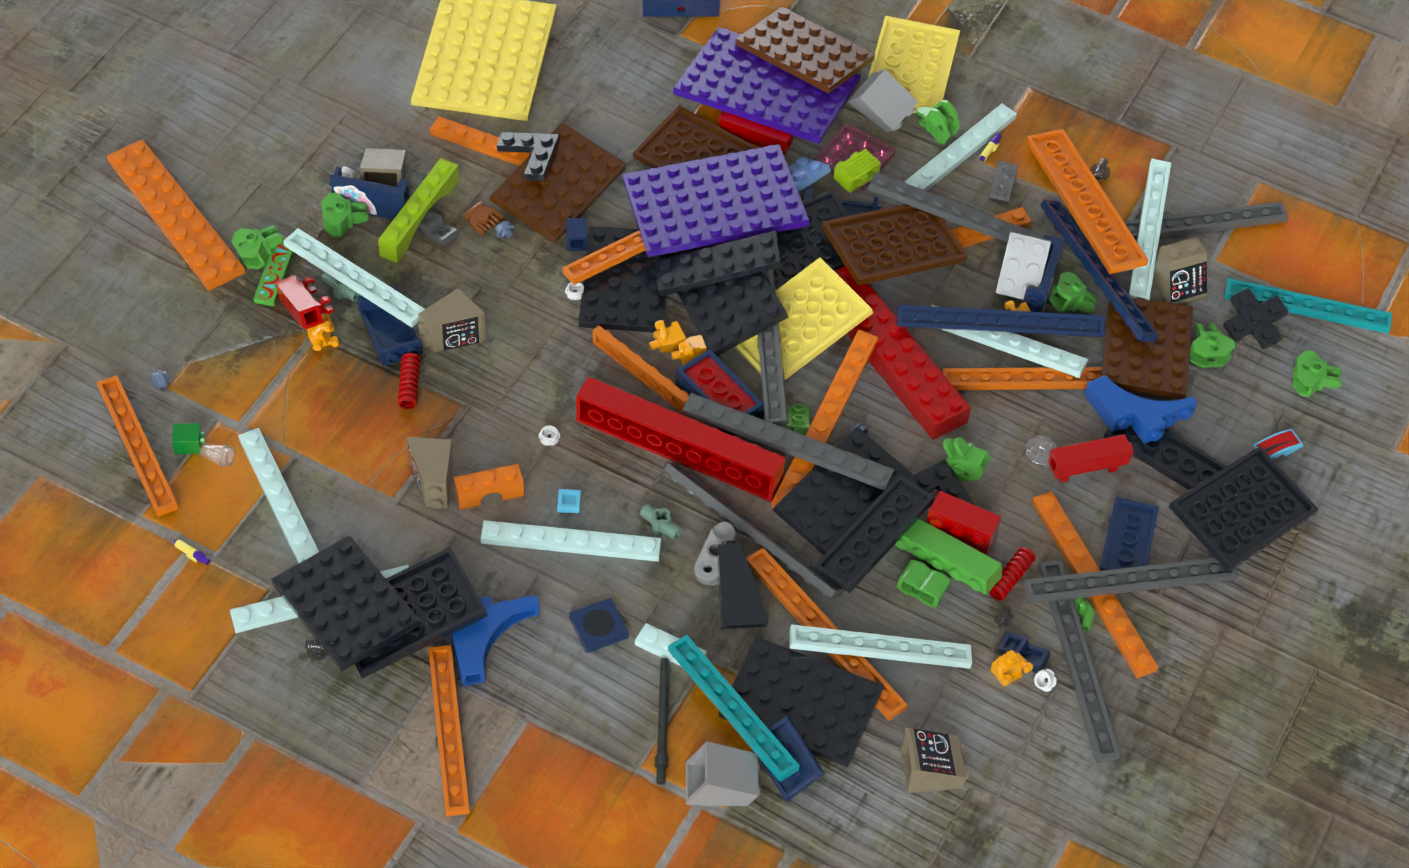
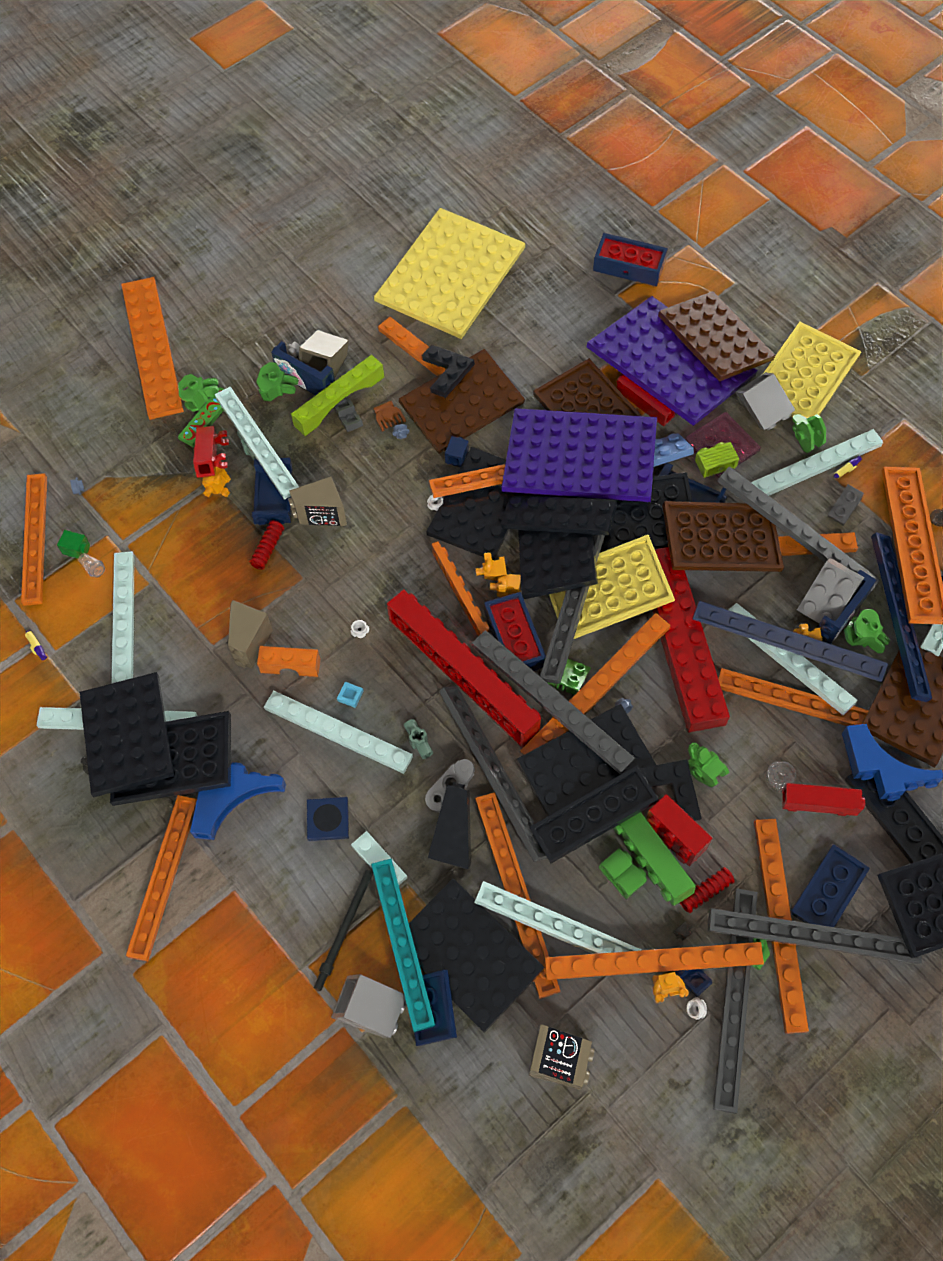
camera: 25 degrees right, 10 degrees up
none -> orange plate [544,942,764,980]

